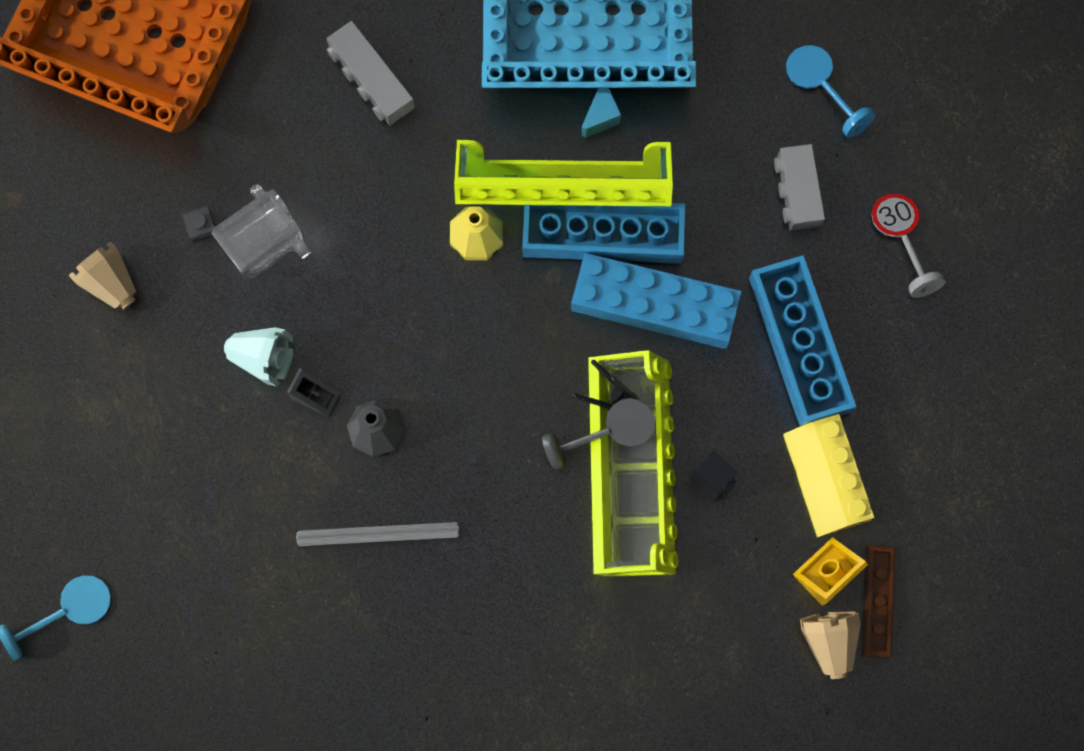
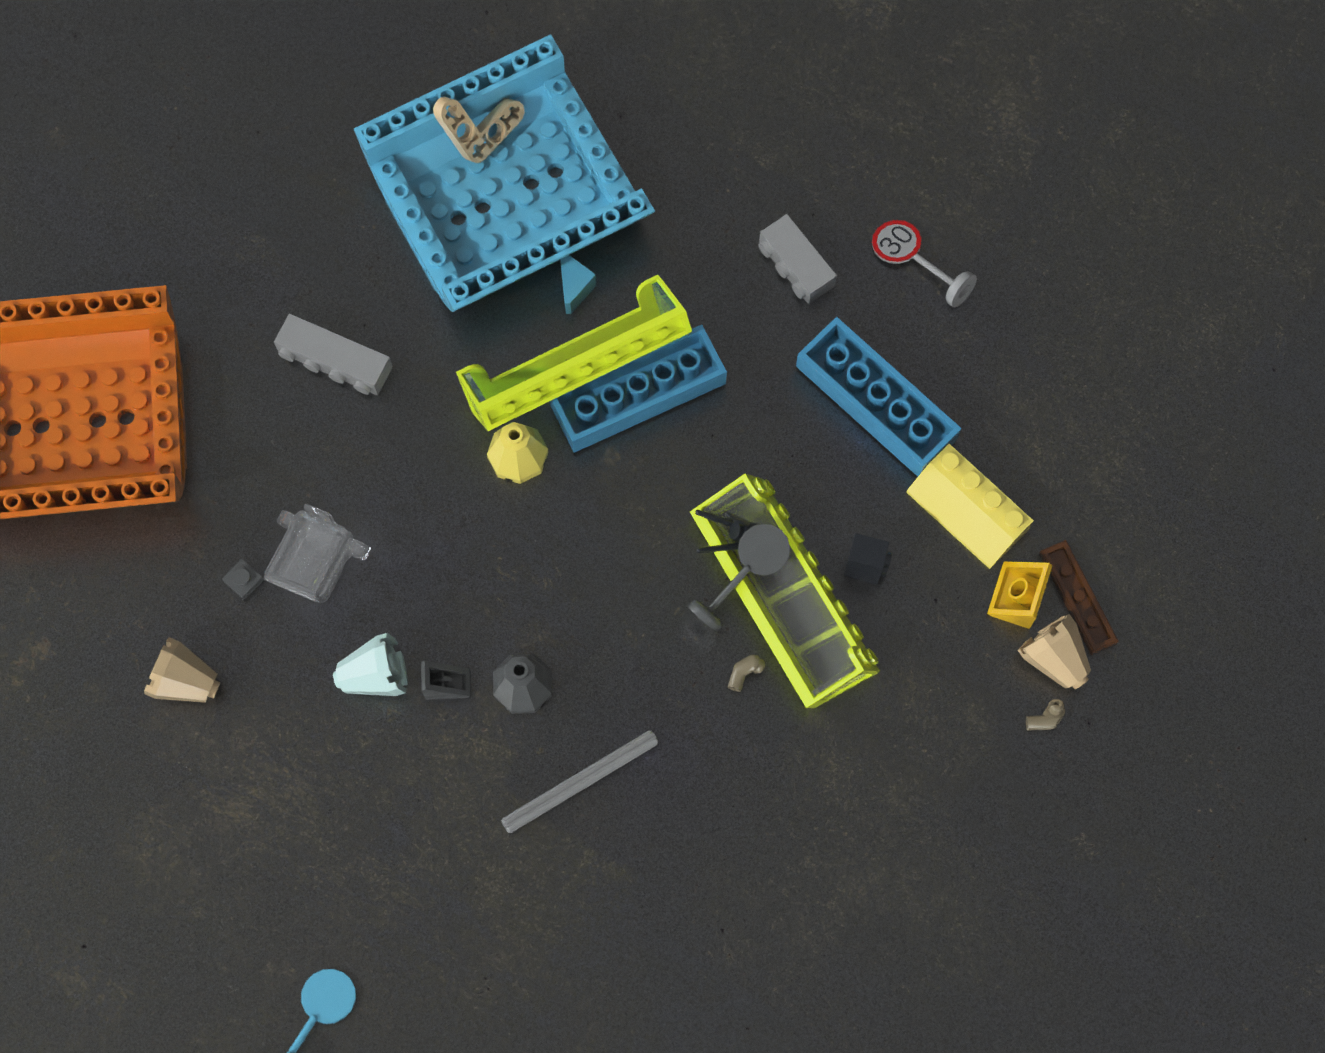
camera: 30 degrees left, 5 degrees down
dark azure brick [571,253,741,349] -> none
dark azure piece [786,45,876,138] -> none
none -> dark tan arm [728,655,765,692]
none -> dark tan arm [1026,699,1065,731]

